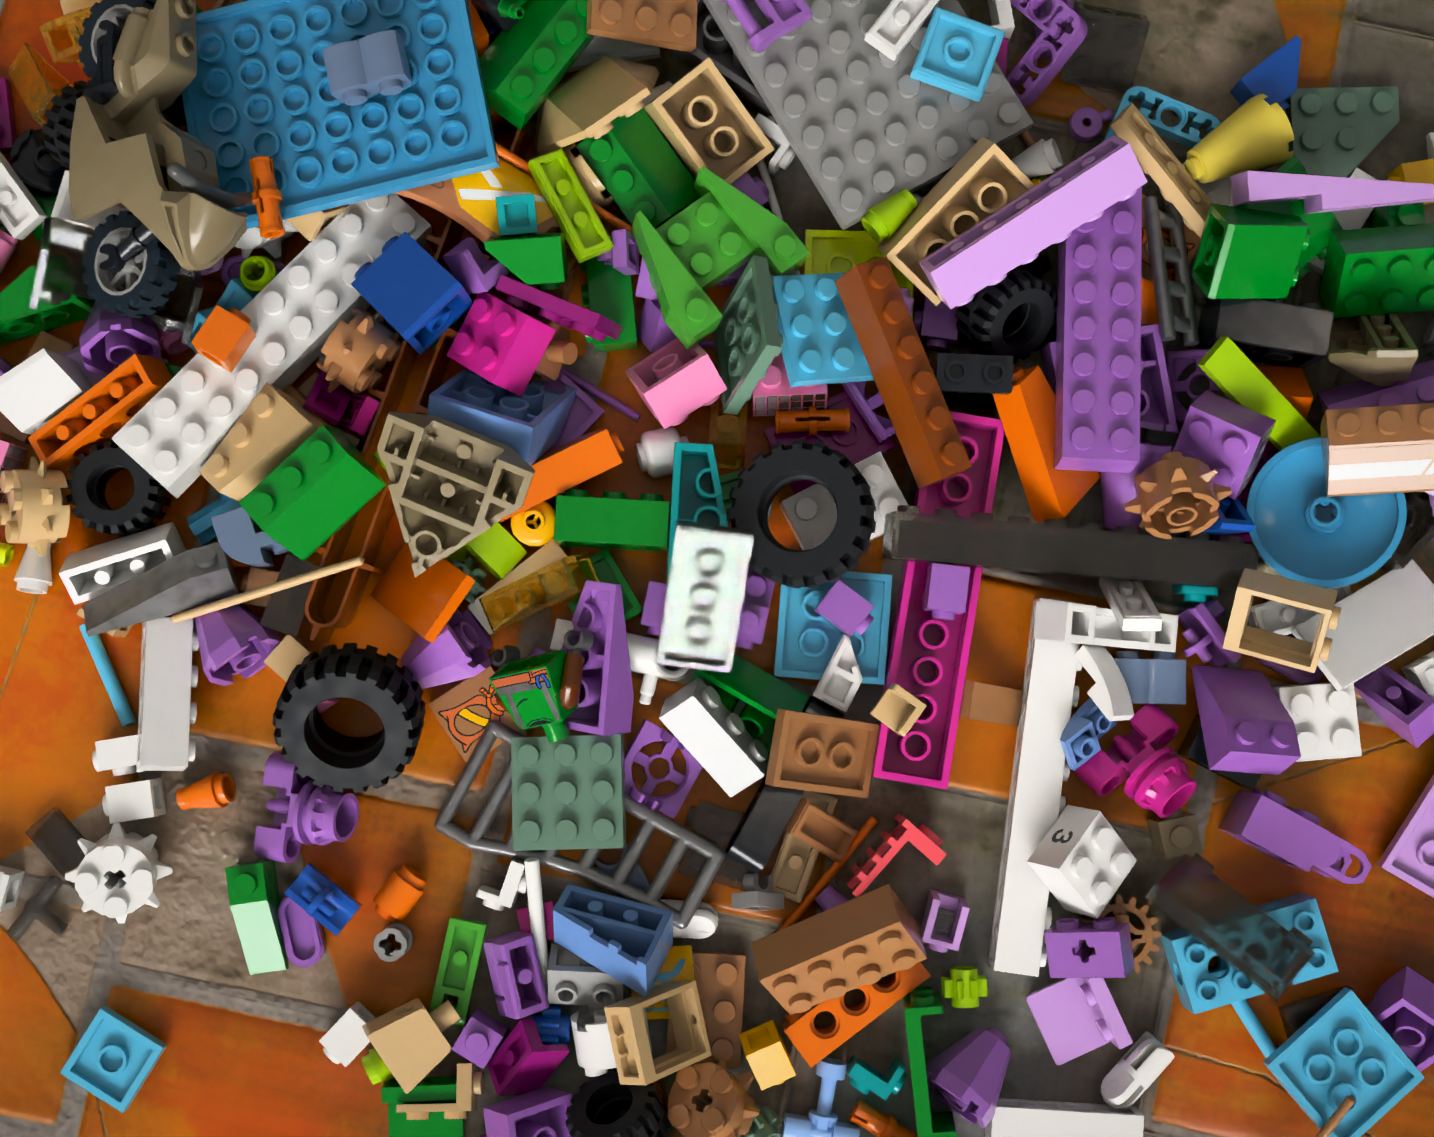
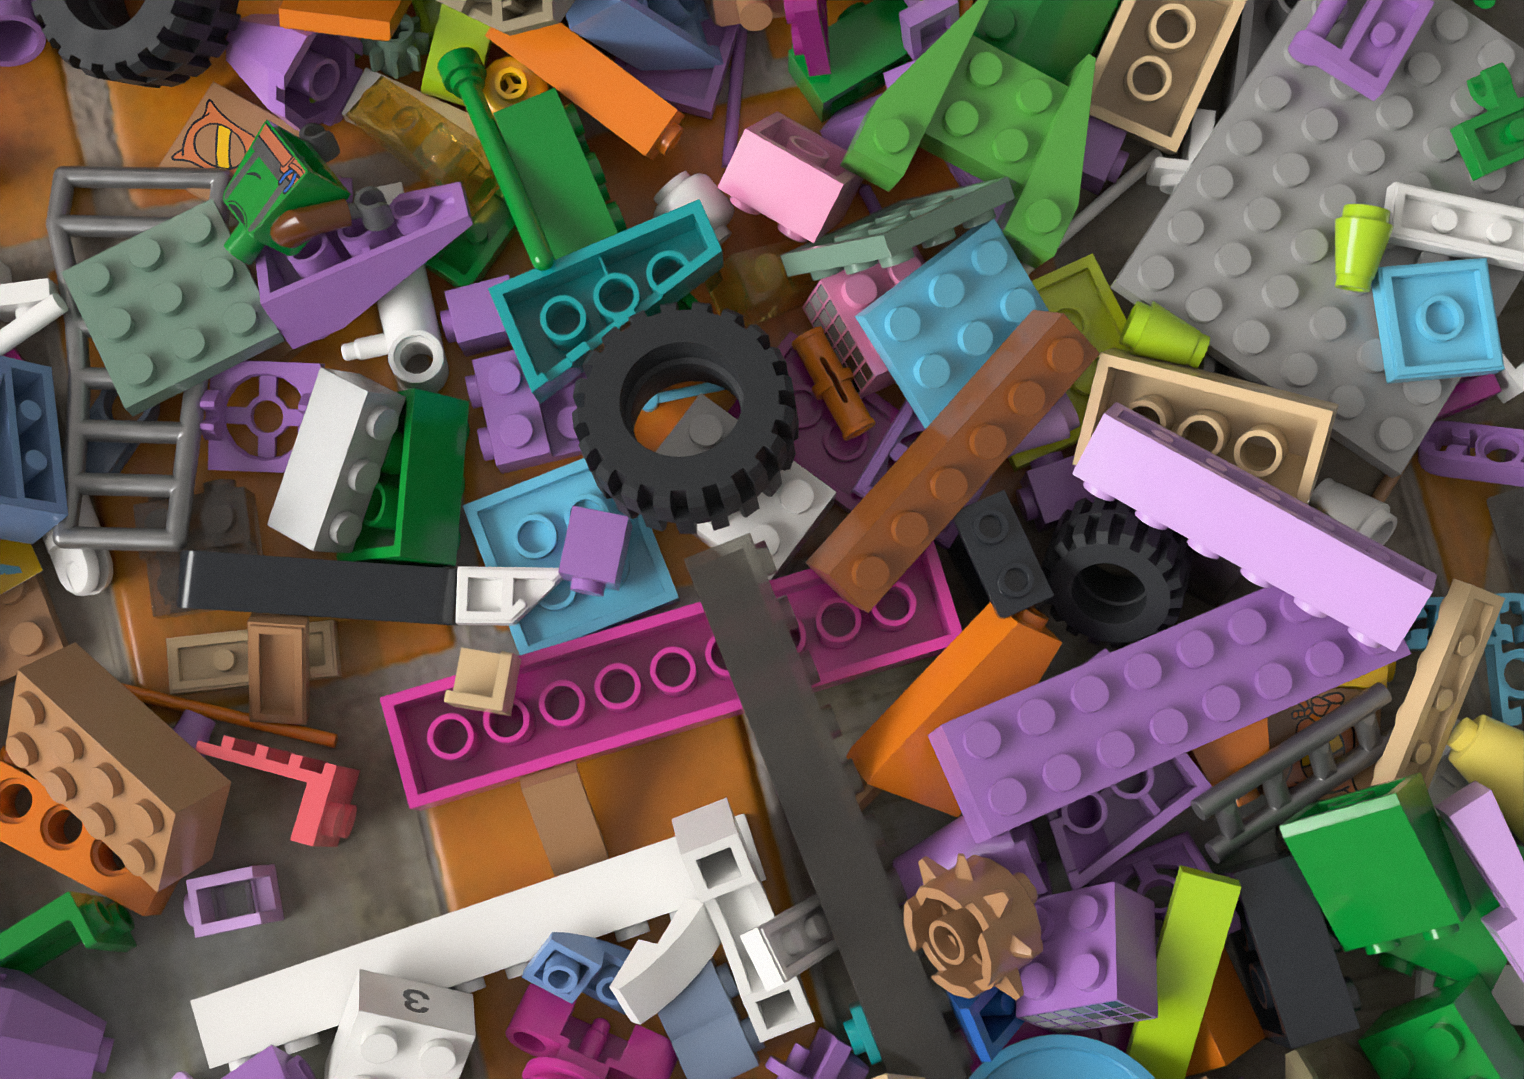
camera: 65 degrees right, 5 degrees down
clear smoke tile [656,520,754,673] -> none
light grey tile [732,873,784,911] -> none
medium nougat plate [765,708,880,798] -> none
medium lavender brick [923,563,970,620] -> none
lime gear [941,965,988,1008] -> none
medium lavender piece [1068,107,1113,142] -> none
none -> green piece [437,47,554,271]
none -> lime cone [1335,204,1394,292]

